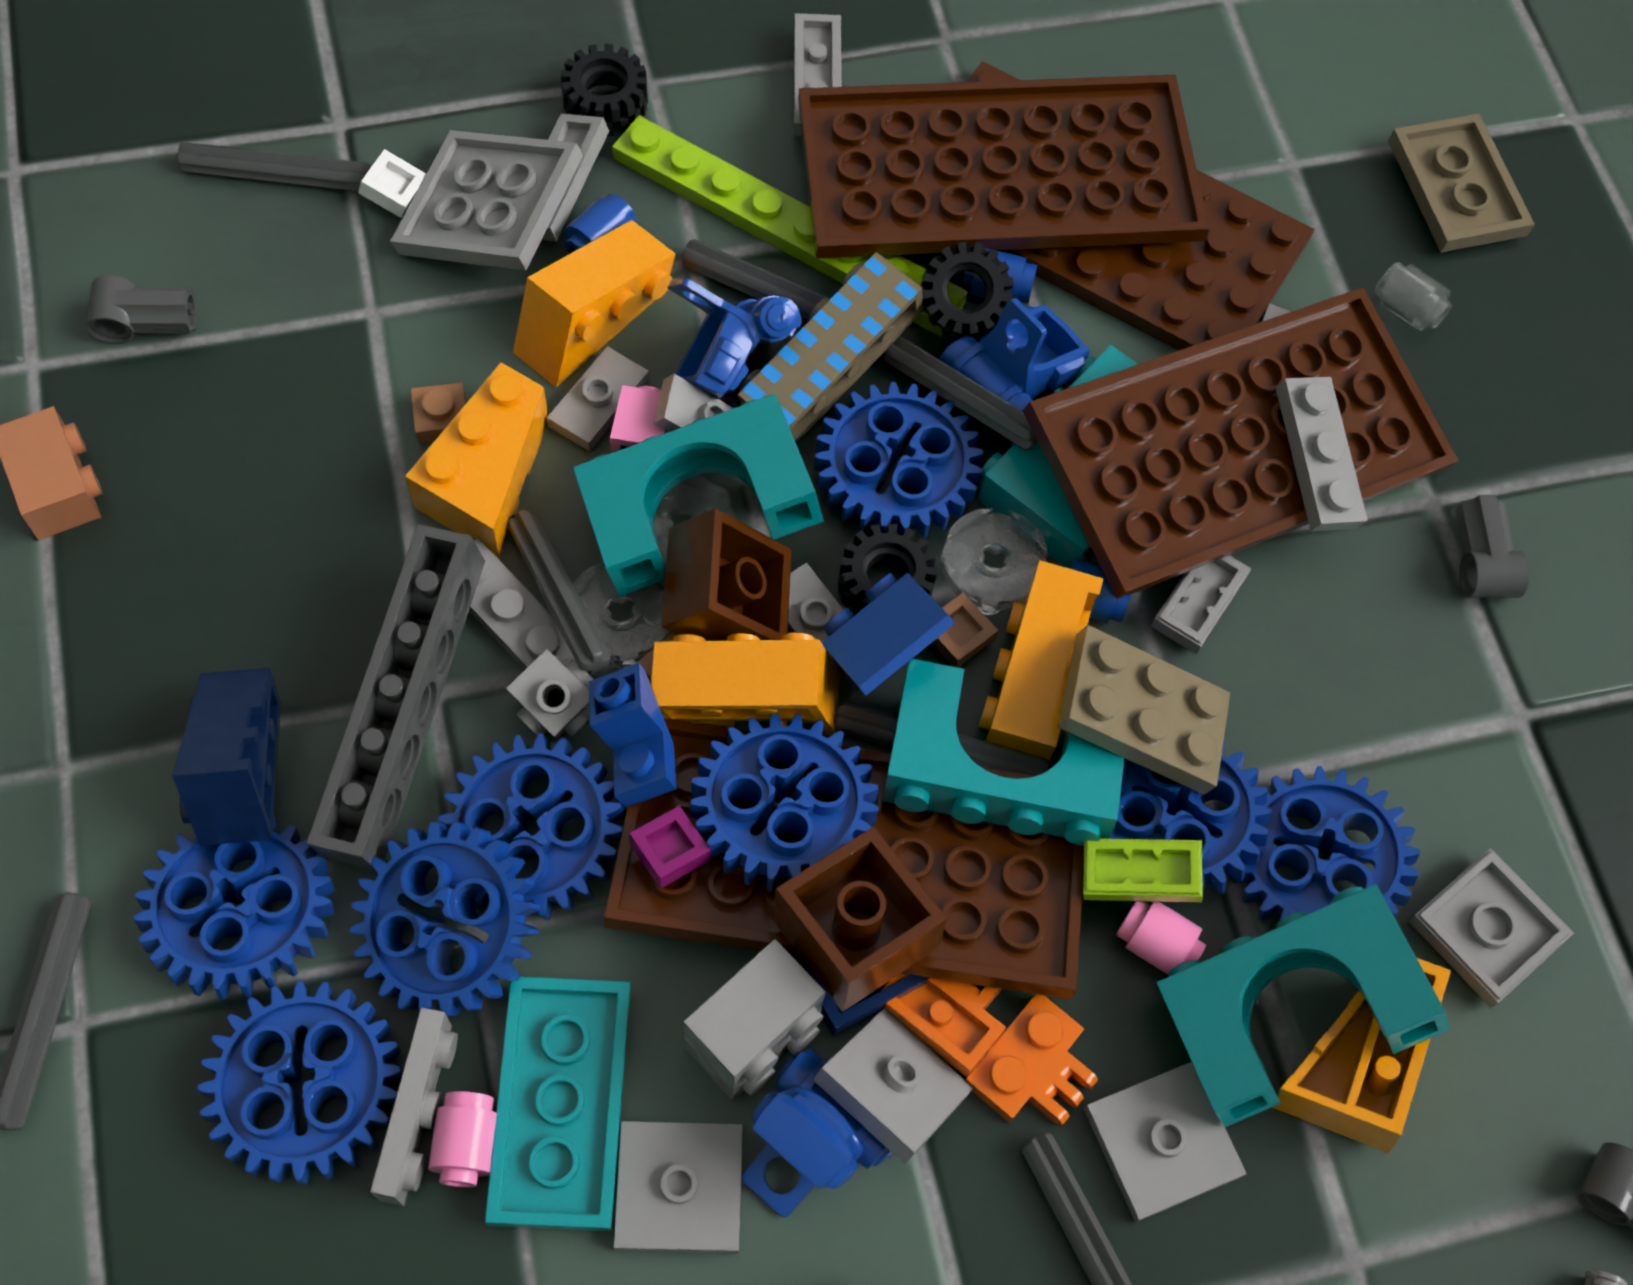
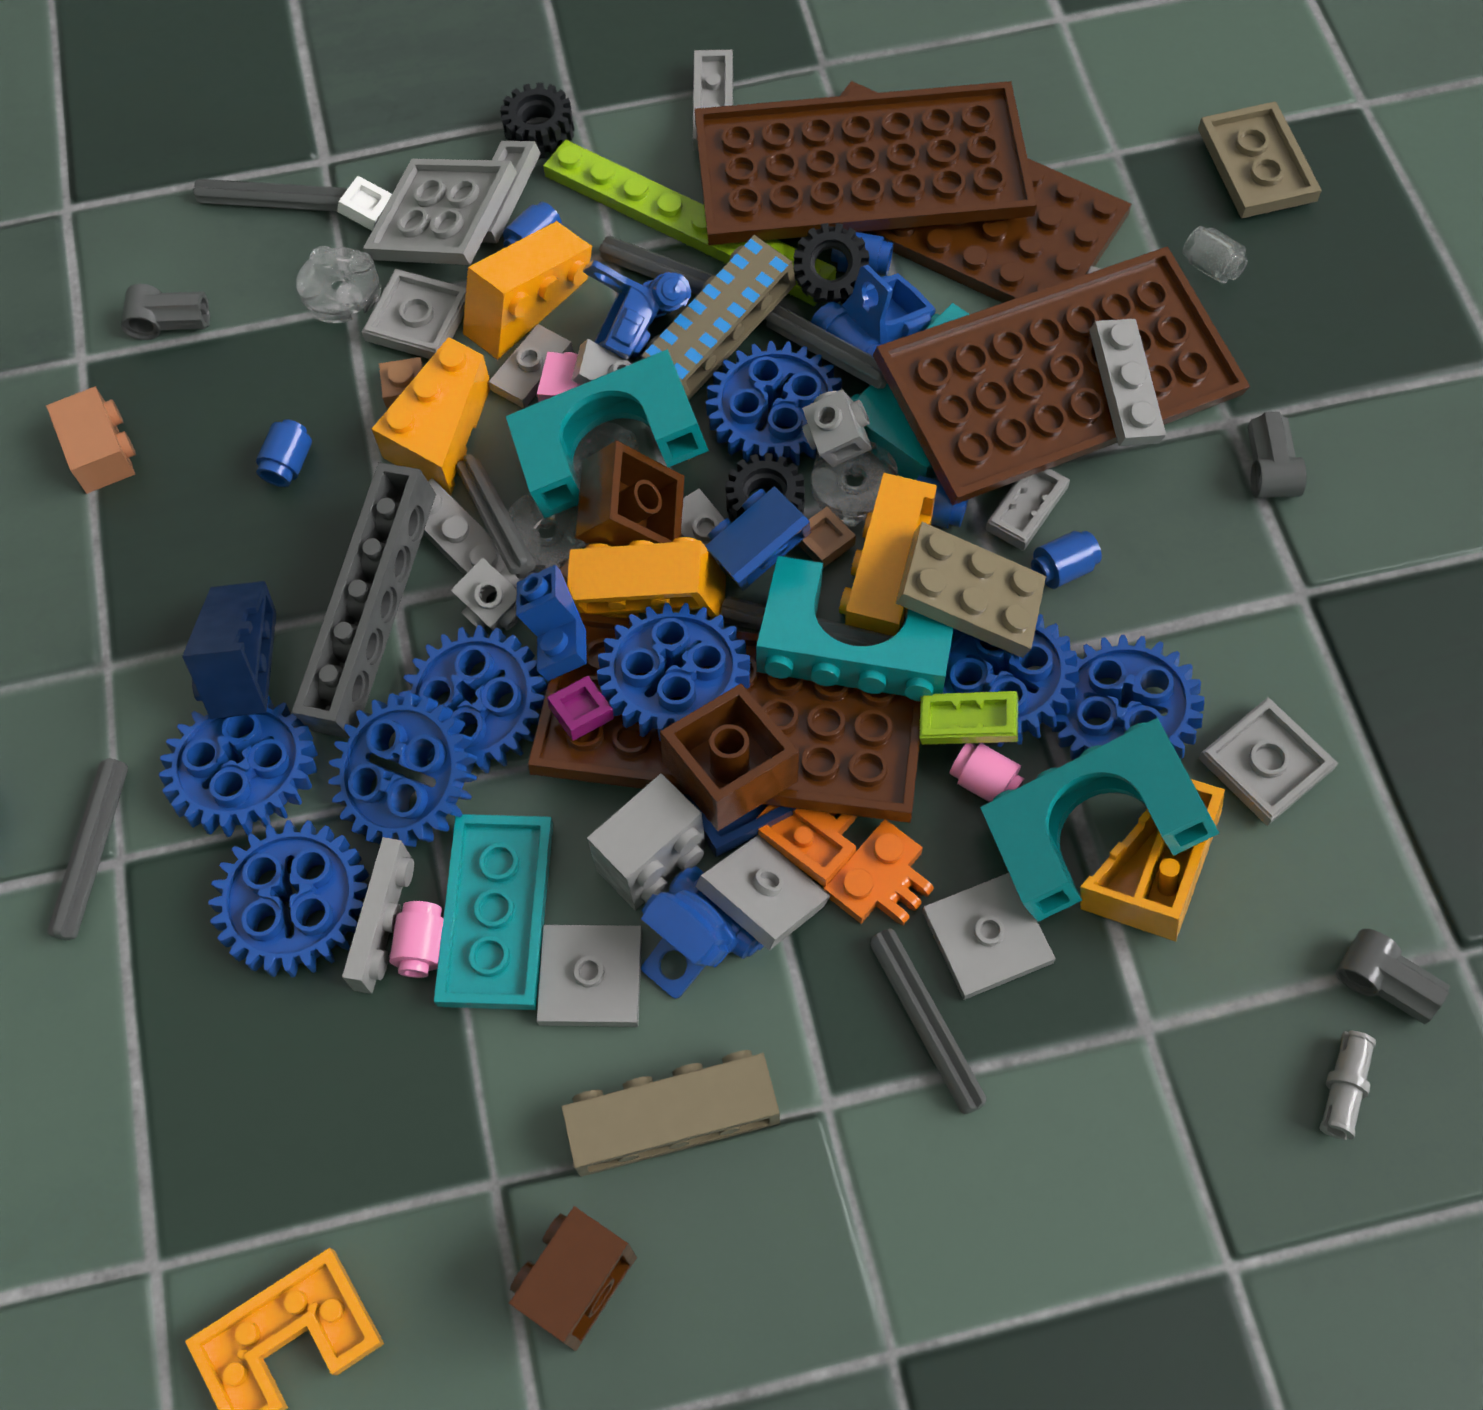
camera: 10 degrees right, 0 degrees up
none -> blue brick [256,419,312,487]
none -> clear plate [296,246,381,323]
none -> light grey plate [362,268,466,359]
none -> light grey brick [802,389,872,467]
none -> blue brick [1031,531,1102,589]

